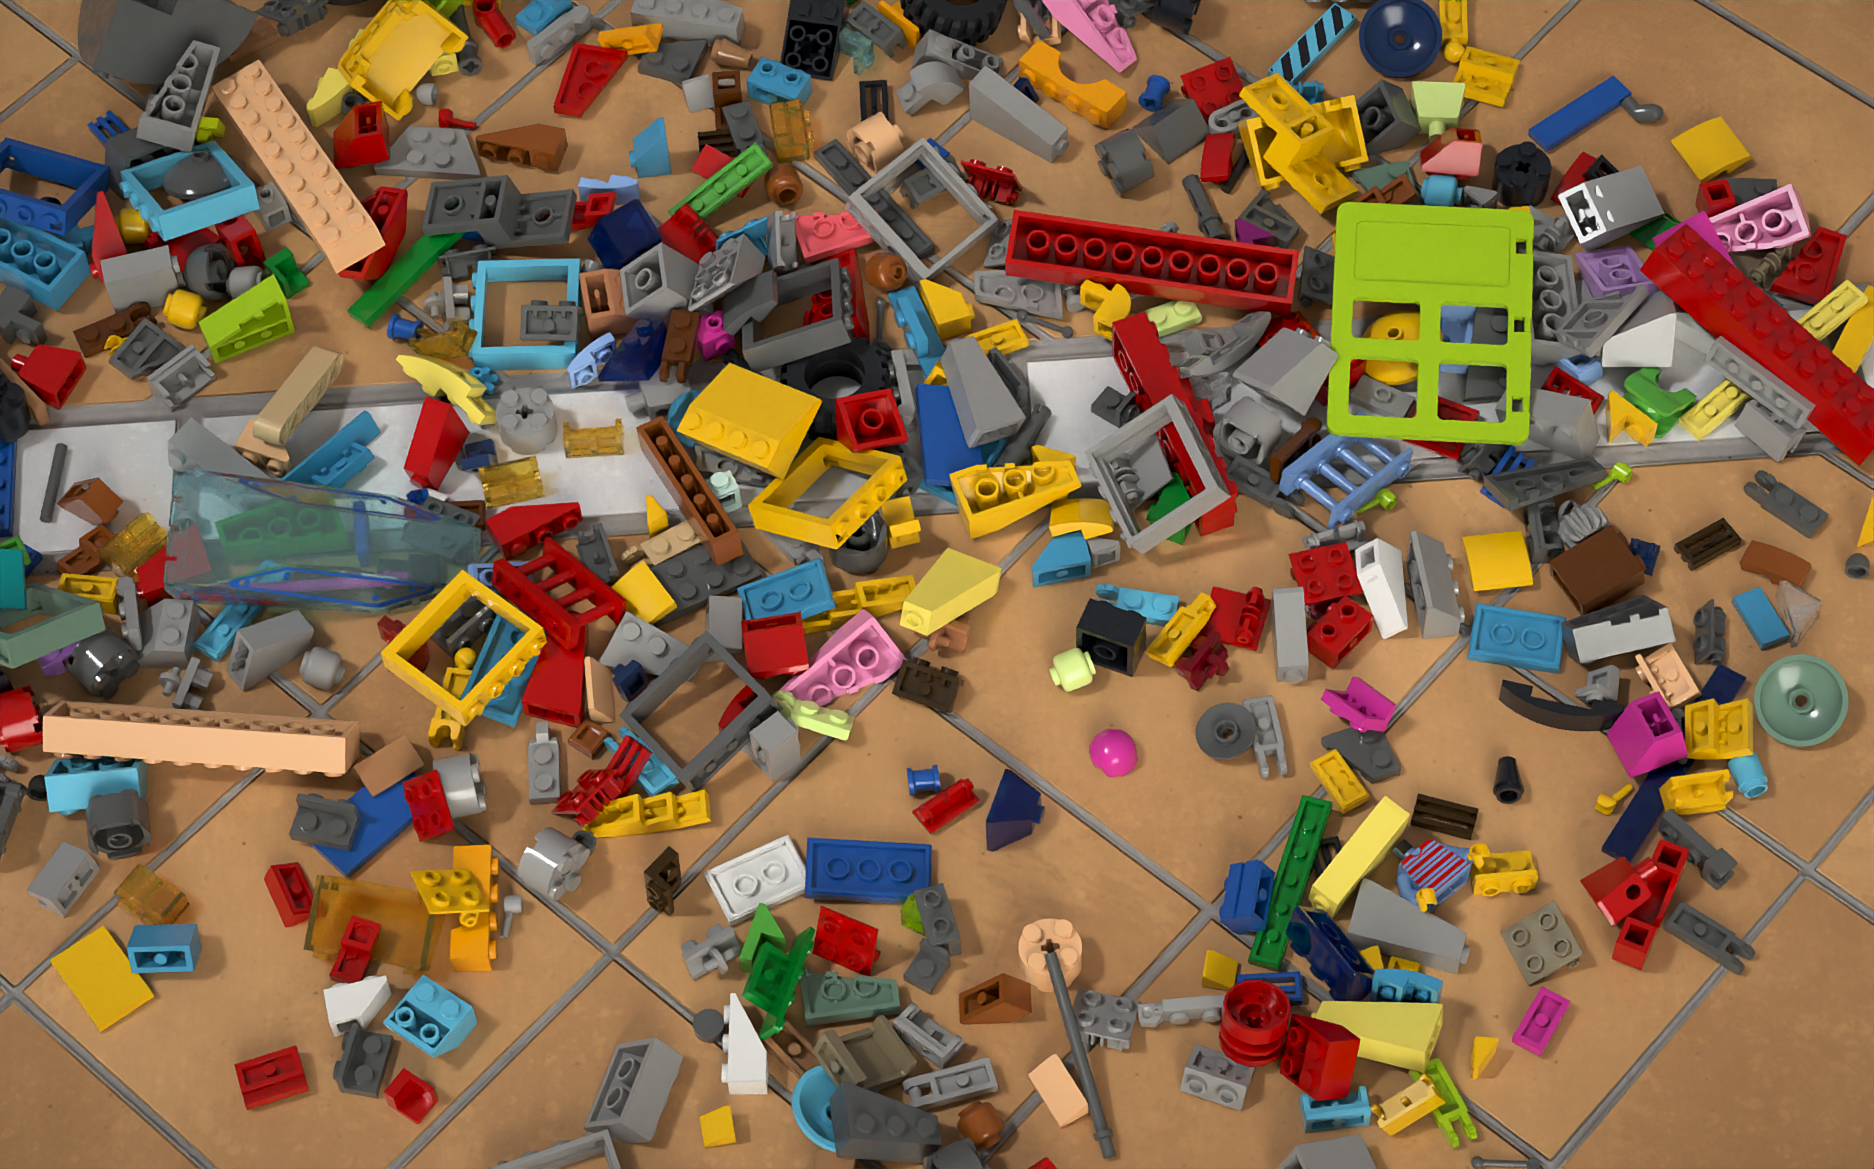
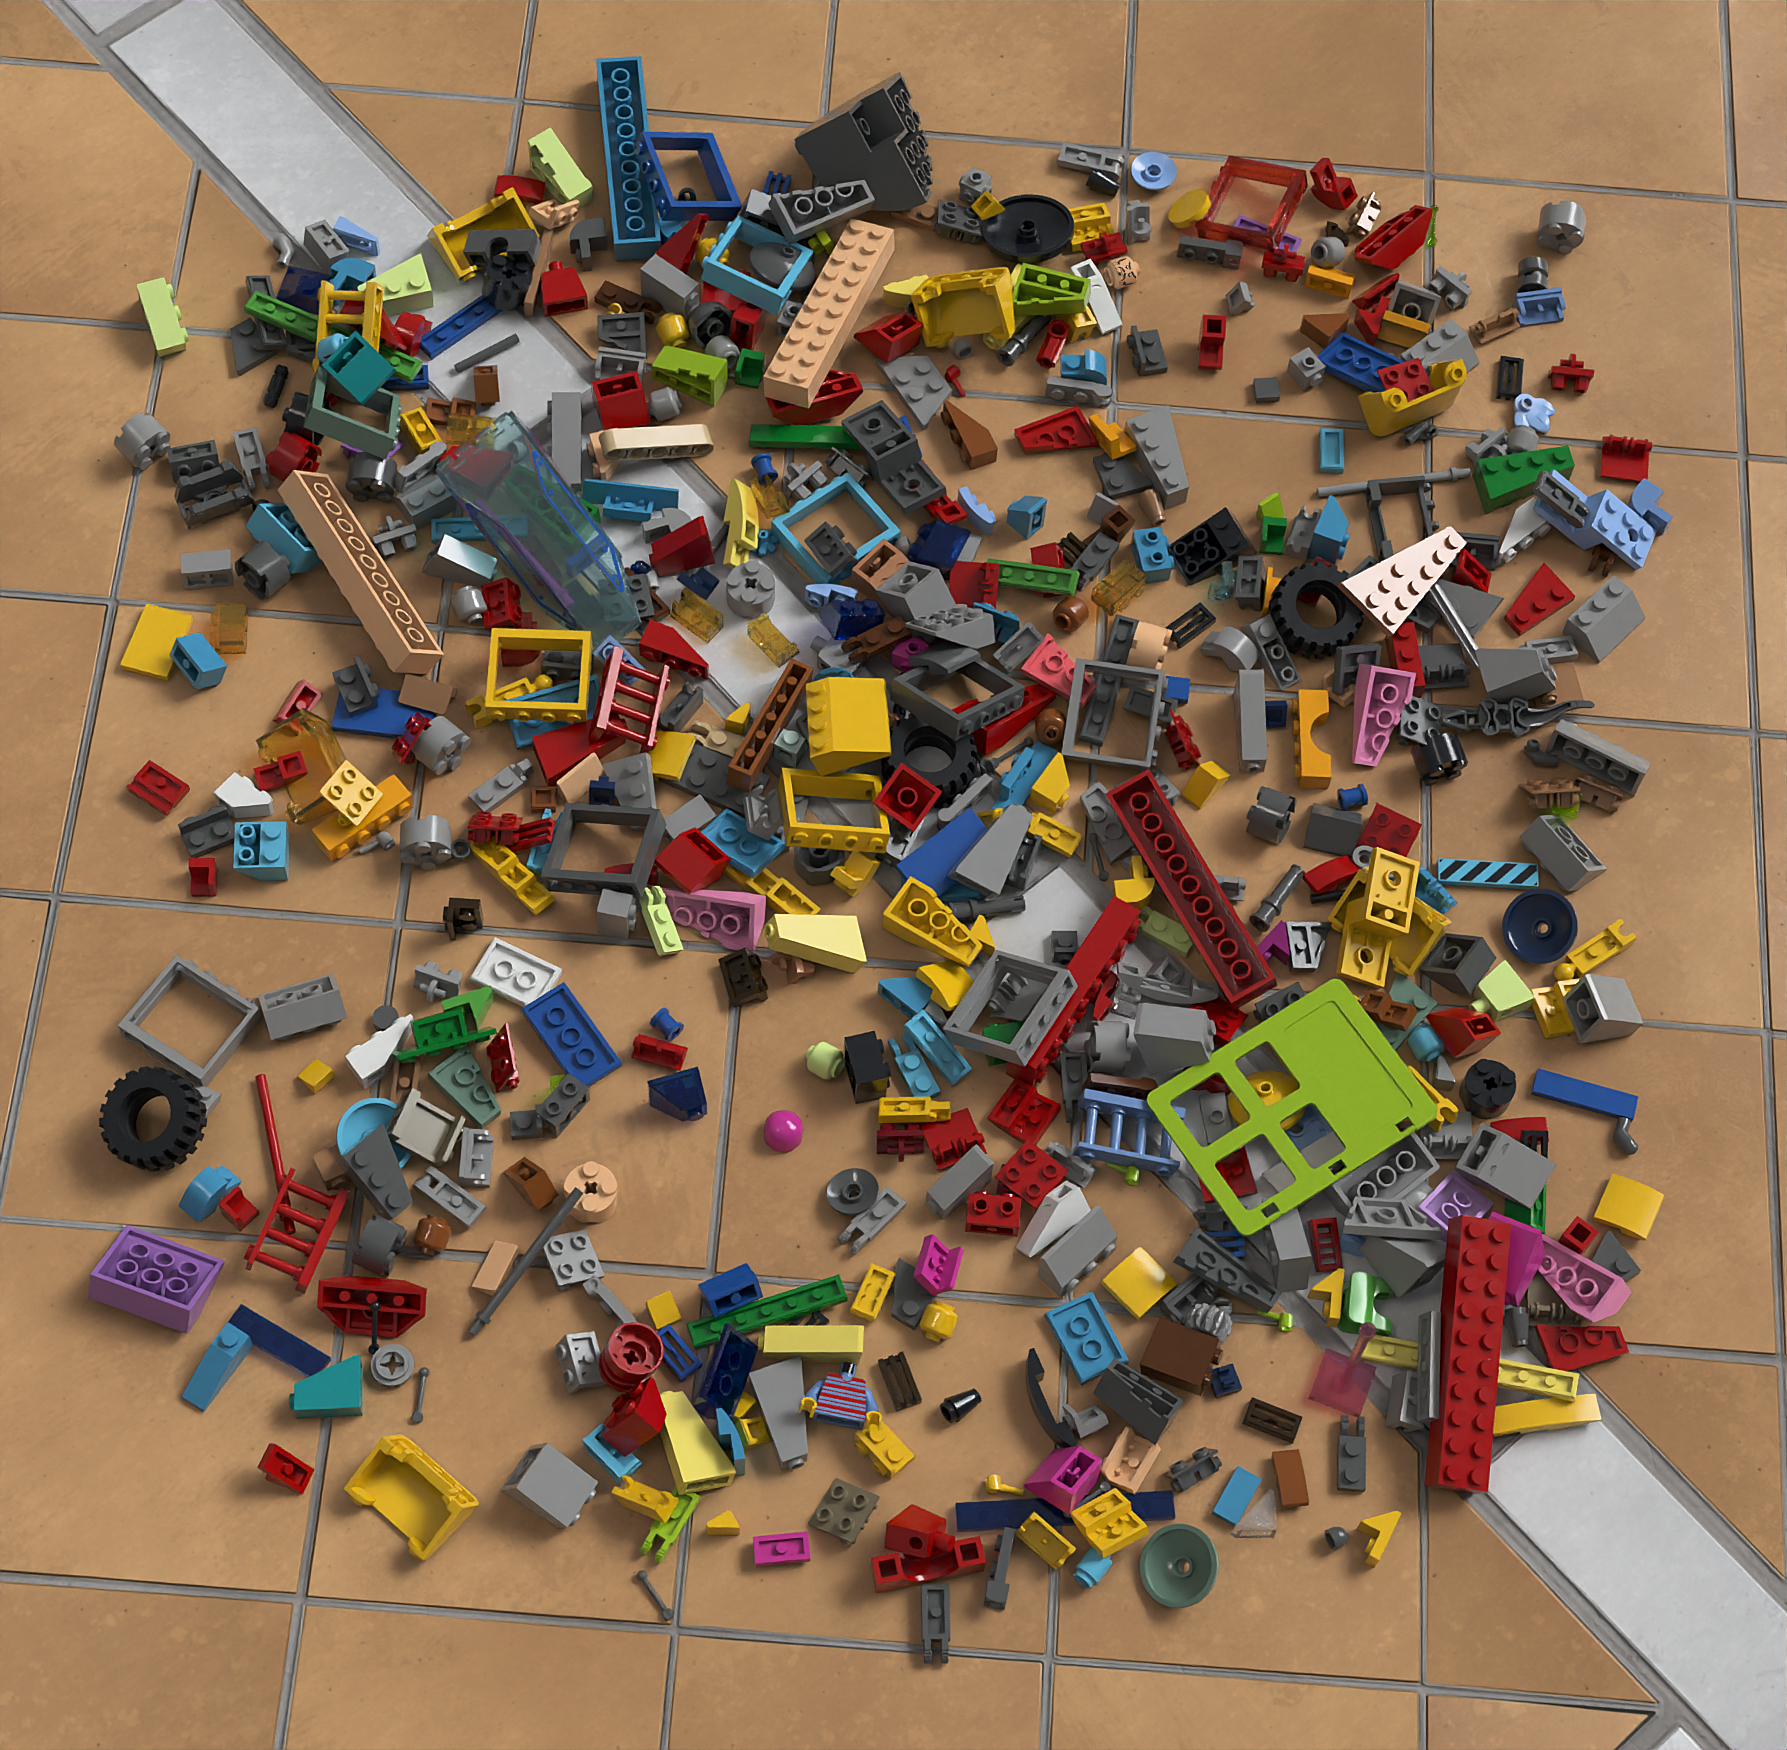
camera: 45 degrees right, 5 degrees up
none -> red bracket [481,577,523,631]
none -> red slope [591,371,651,431]
none -> light grey brick [642,508,692,544]
none -> light grey head [646,387,683,421]
none -> light grey hinge [743,785,784,841]
none -> medium azure tile [902,1009,972,1086]
none -> yellow head [919,1301,958,1343]
none -> red slope [987,1078,1061,1145]
none -> yellow slope [1180,760,1231,810]
none -> clear pink tile [1308,1322,1377,1418]
none -> light grey slope [1562,974,1643,1043]

